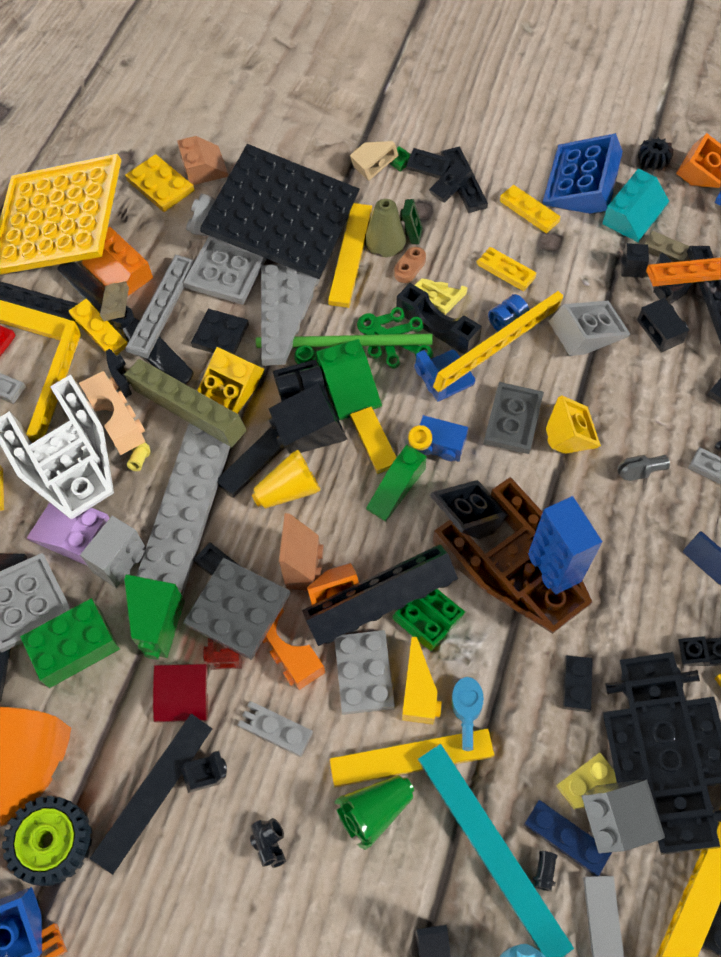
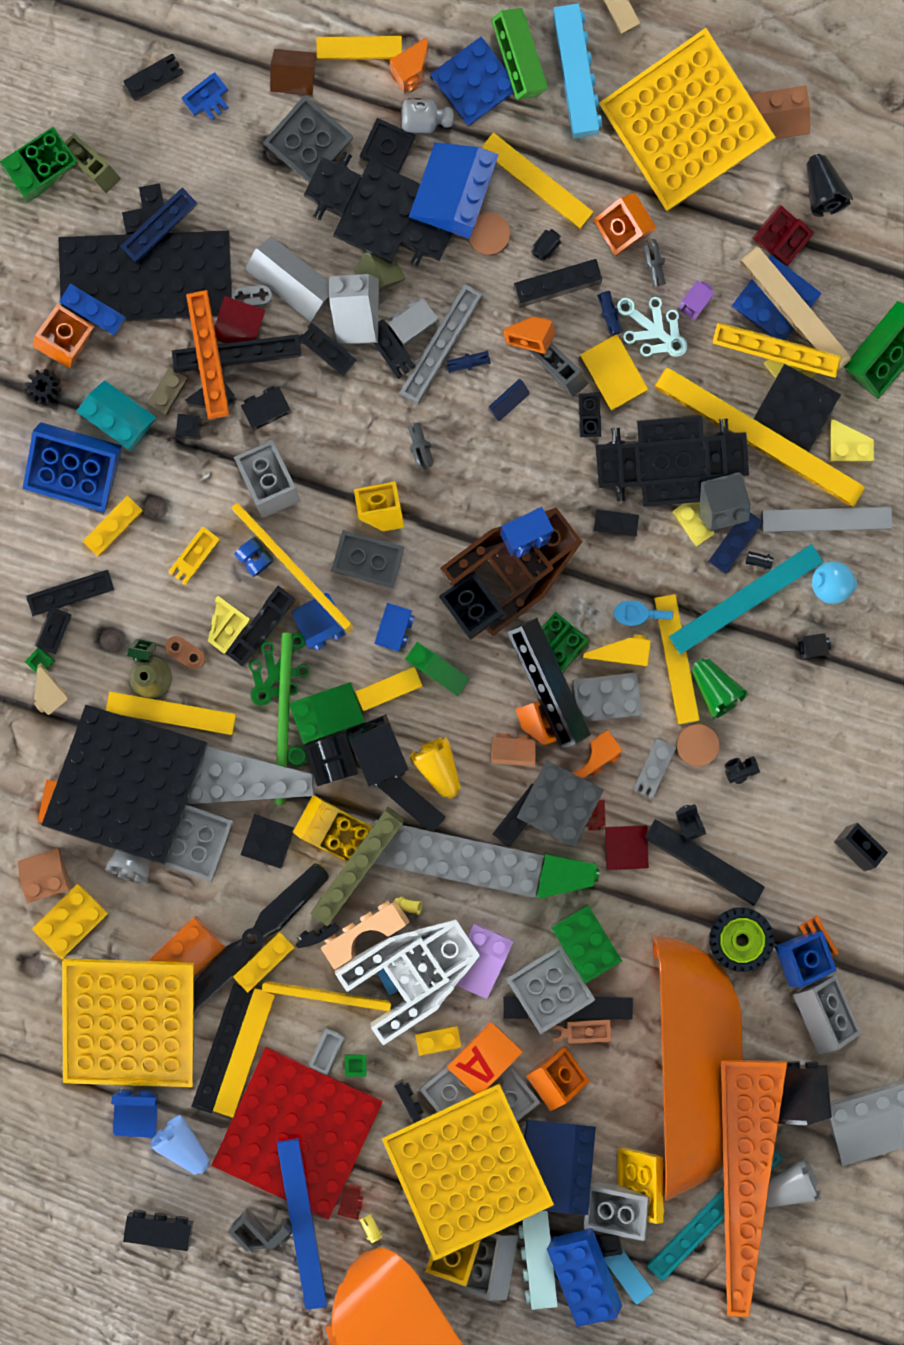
camera: 90 degrees left, 25 degrees up
light grey brick [80,516,146,588] -> none
dark tan plate [100,281,129,321] -> none
light grey tile [126,254,195,359] -> none
yellow tile [408,425,432,451] -> none
black plate [429,161,472,203] -> none
none -> nougat tile [676,724,720,767]

